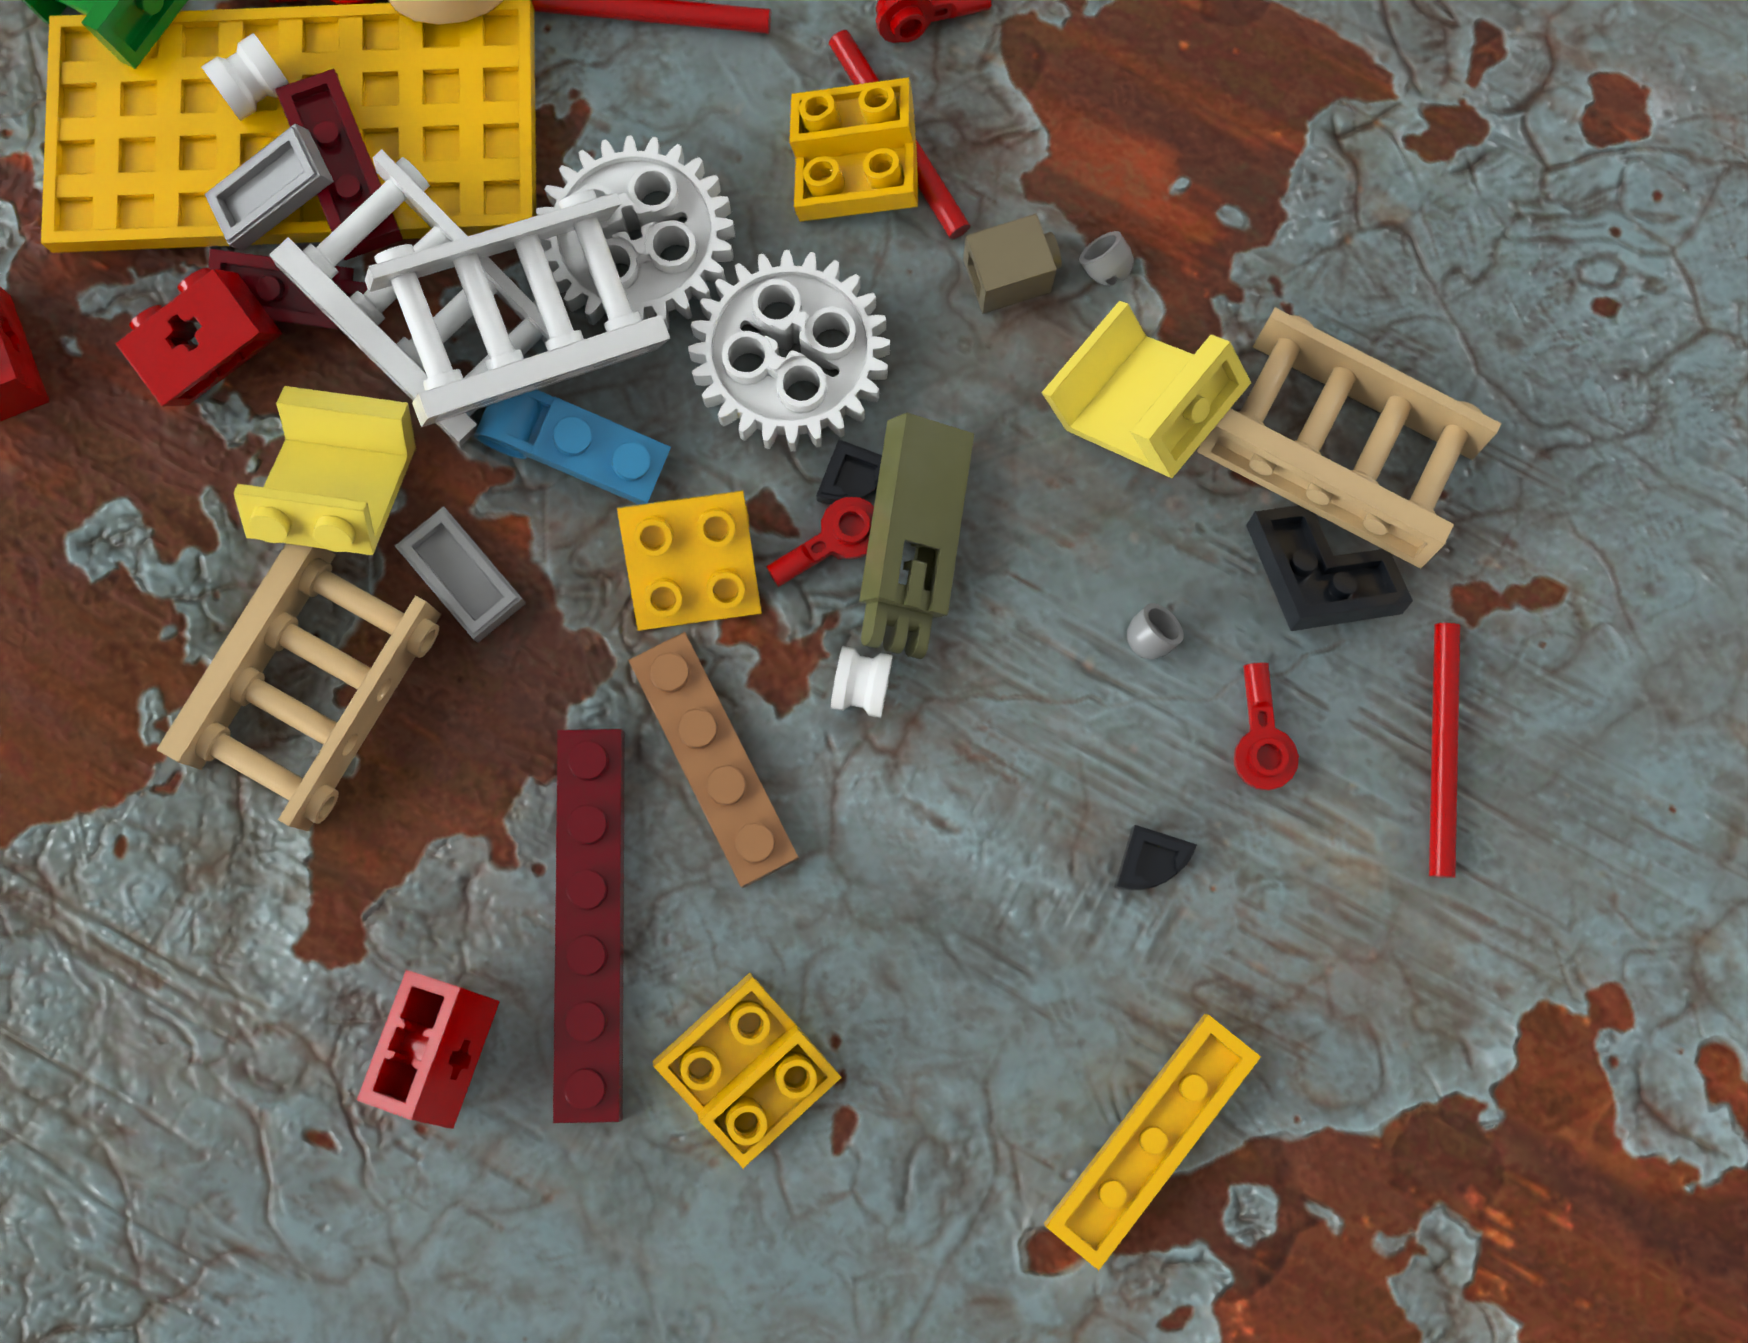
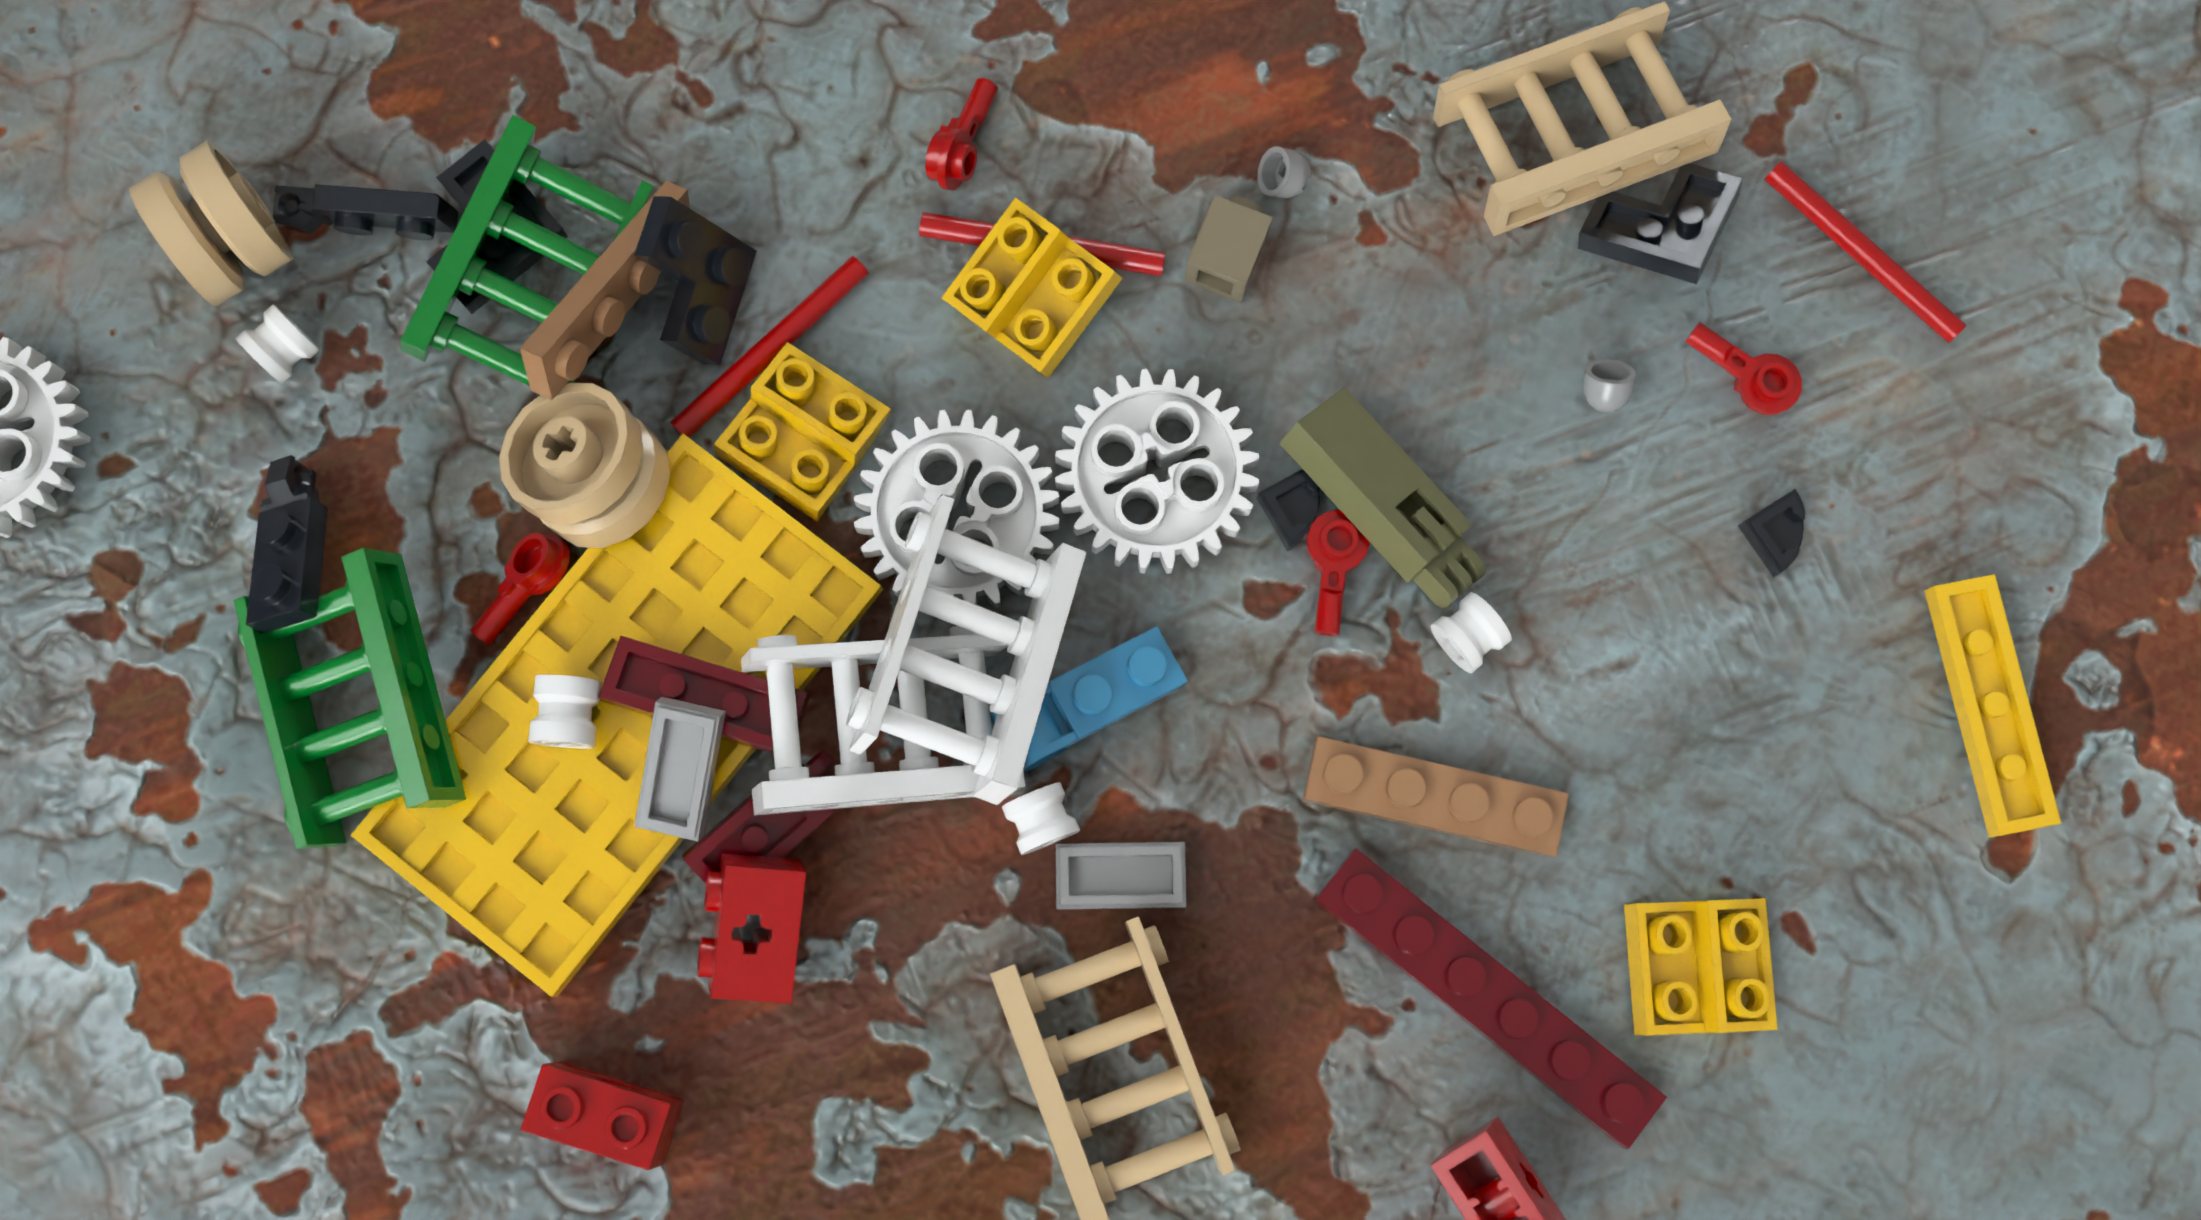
camera: 55 degrees left, 0 degrees up
light yellow panel [233,386,416,555] -> none
yellow hinge [617,490,762,631] -> none
light yellow panel [1041,301,1251,478] -> none
none -> yellow slope [714,342,891,521]
none -> white wheel [1002,782,1080,856]

